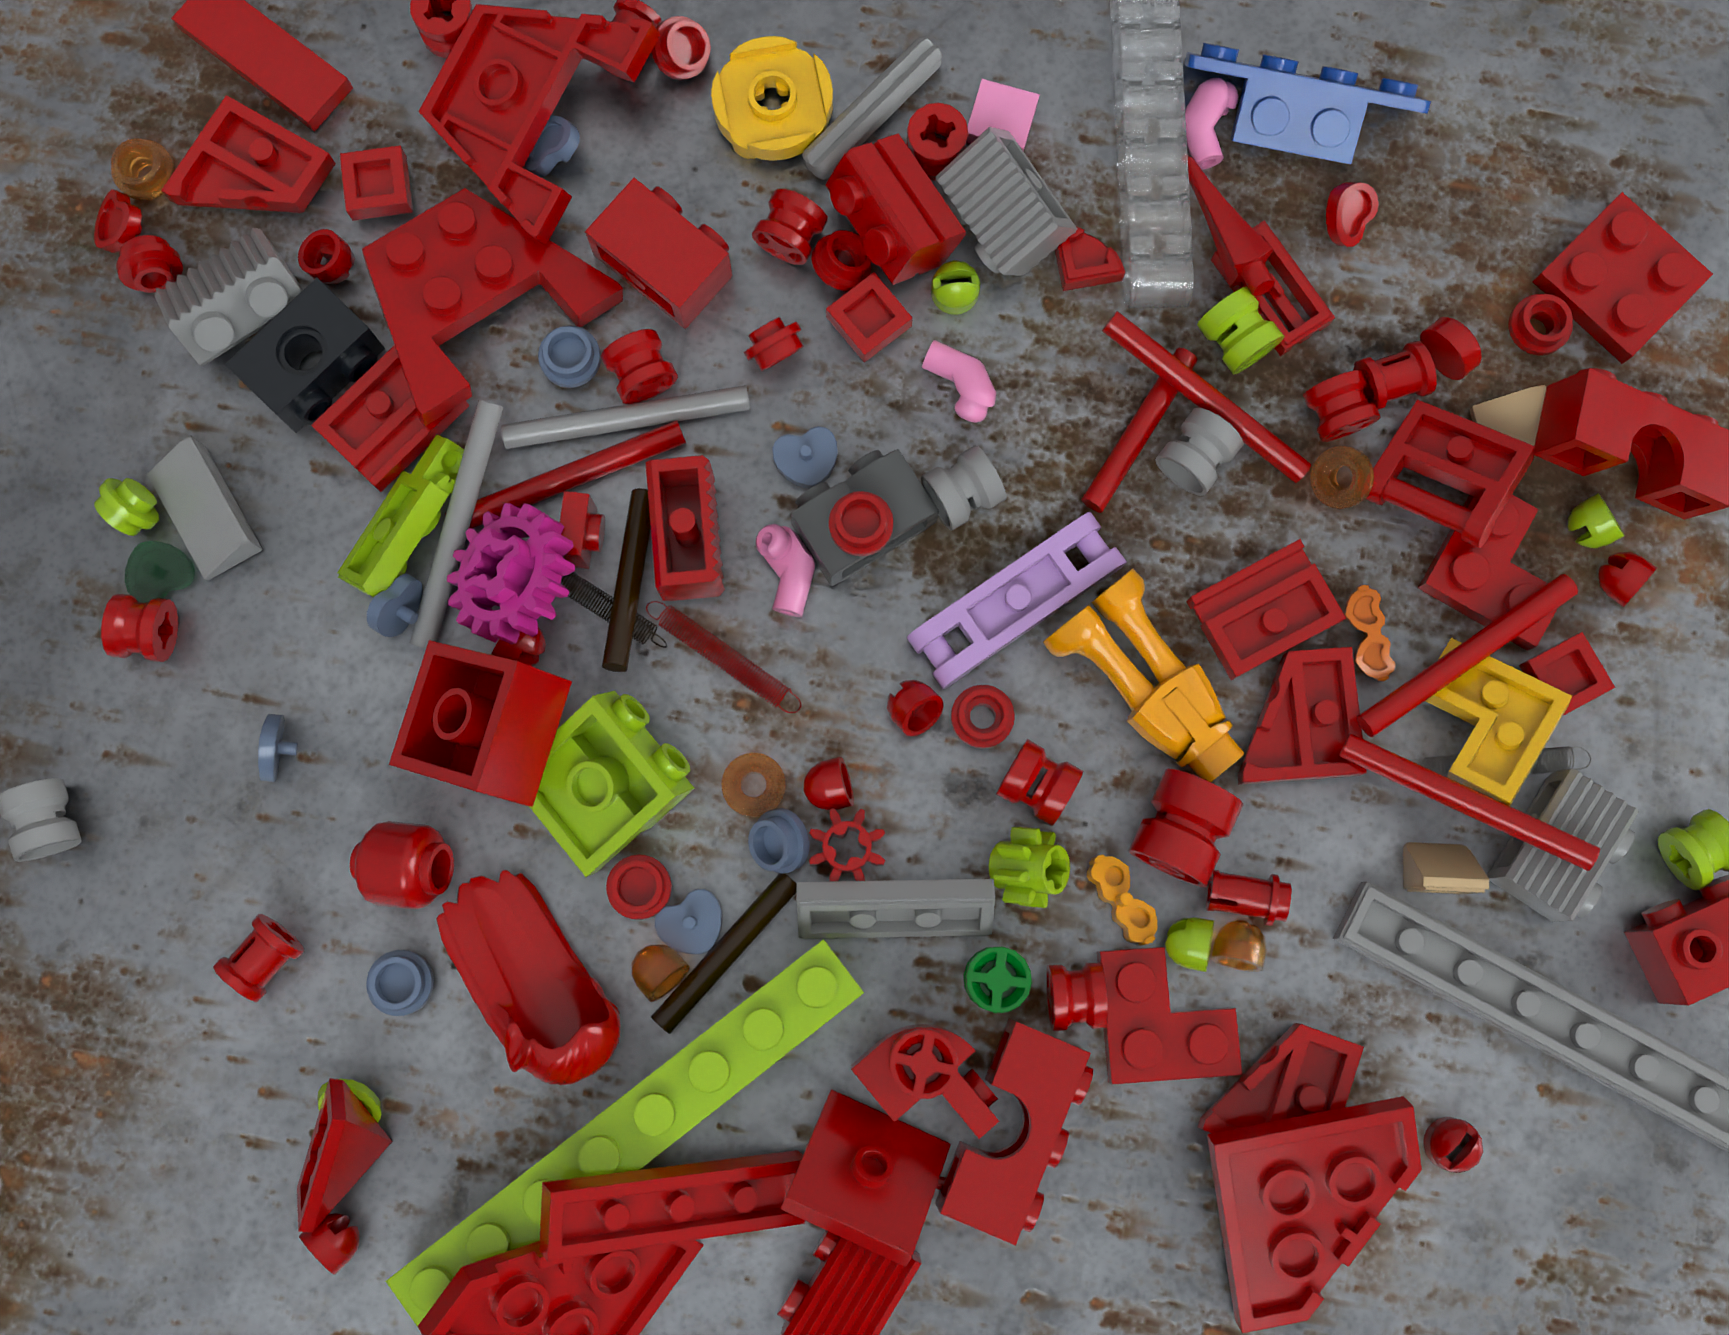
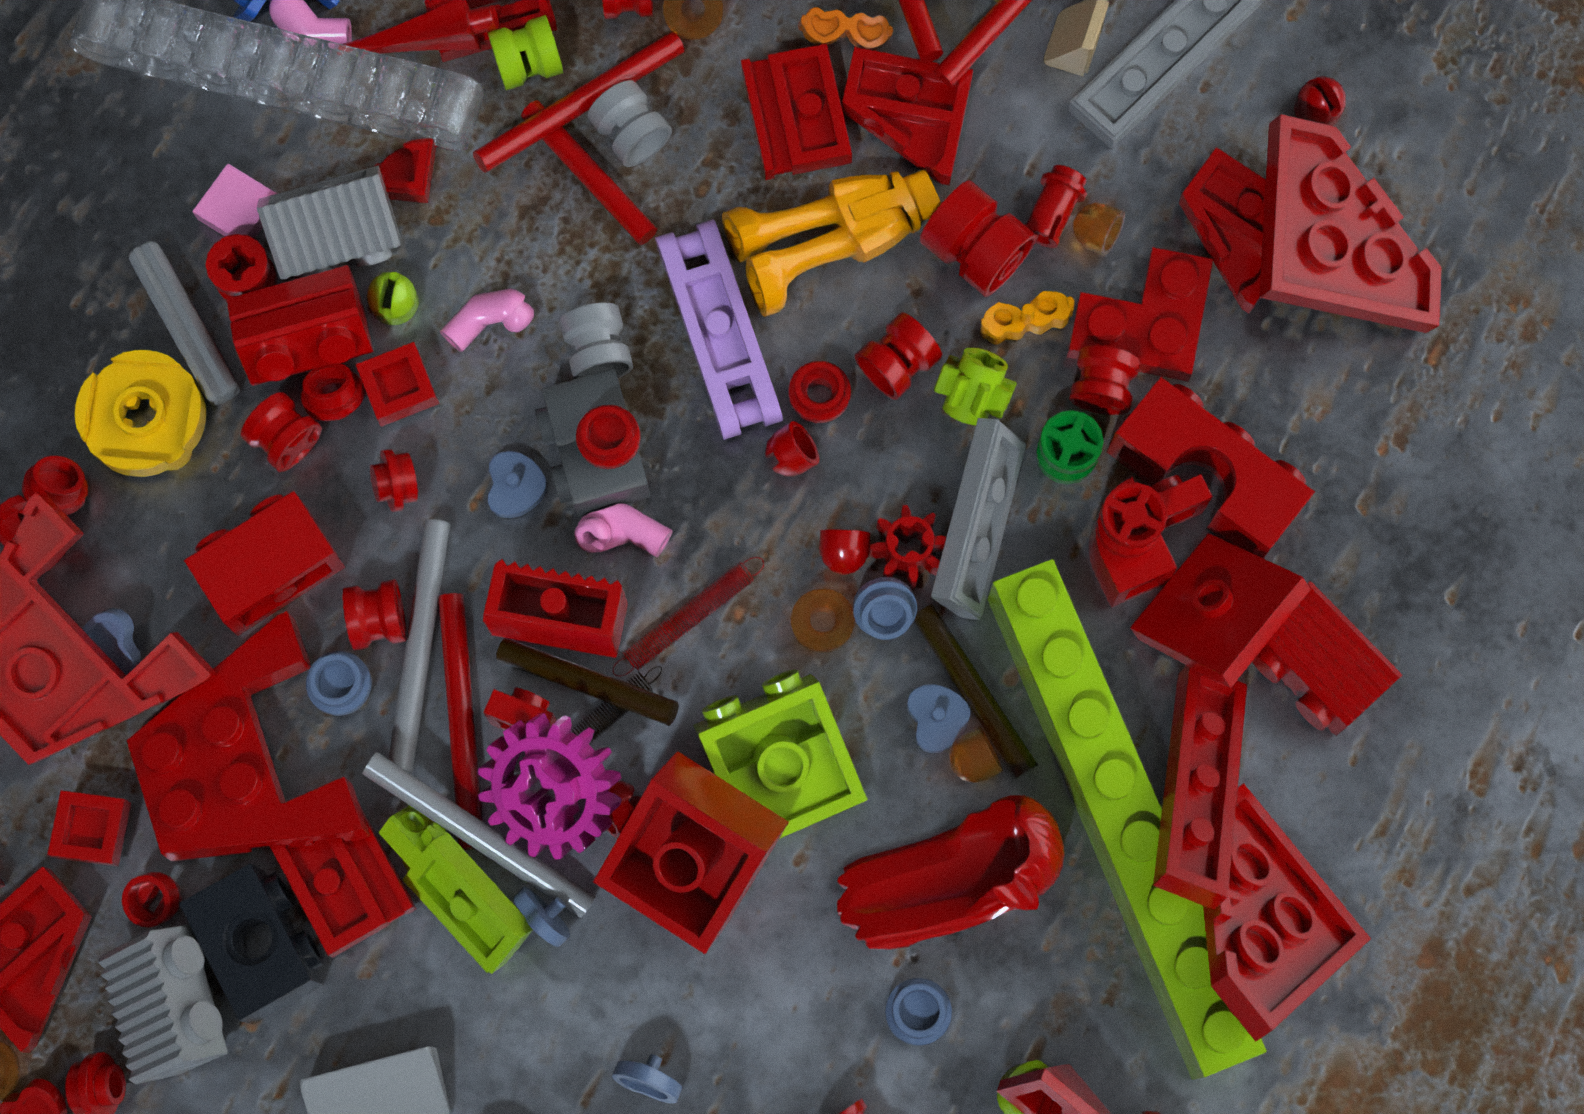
camera: 70 degrees left, 5 degrees down
red head [350,821,454,909] -> none
red plate [606,854,672,920] -> none
lime hinge [1165,917,1214,972] -> none

